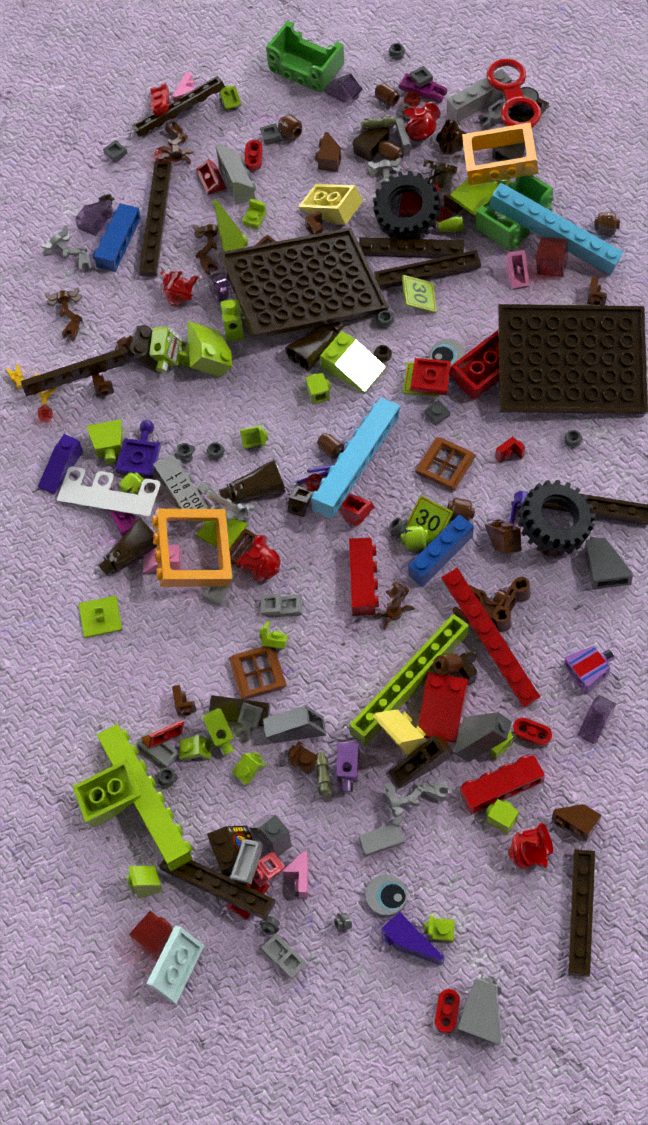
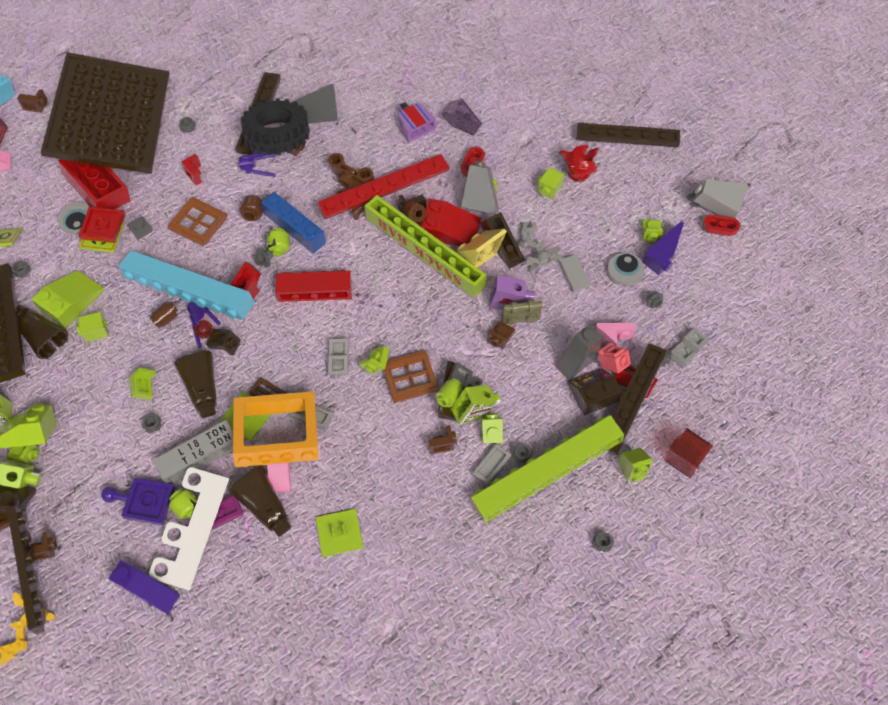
camera: 95 degrees left, 0 degrees up
clear red plate [38,404,53,423] -> none
lime slope [72,759,141,827] -> none
lime torso [86,419,124,464] -> none
red slope [141,720,184,749] -> none
light aqua plate [146,925,204,1003] -> none
dark grey plate [175,443,195,462] -> none
light grey piece [198,481,256,522] -> none
light grey tile [230,839,264,884] -> none
lime bracket [231,752,267,785] -> none
red helmet [237,535,281,582] -> none
dark grey slope [263,705,326,743] -> none
reddish brown piece [373,582,415,630] -> none
dark brown plate [374,345,392,363] -> none
lime piece [406,495,453,543] -> none
red brick [460,754,545,815] -> none
reddish brown slope [485,519,522,554] -> none
reddish brown slope [552,804,602,841] -> none
none -> lime brick [436,378,463,407]
none -> dark grey plate [593,532,614,552]

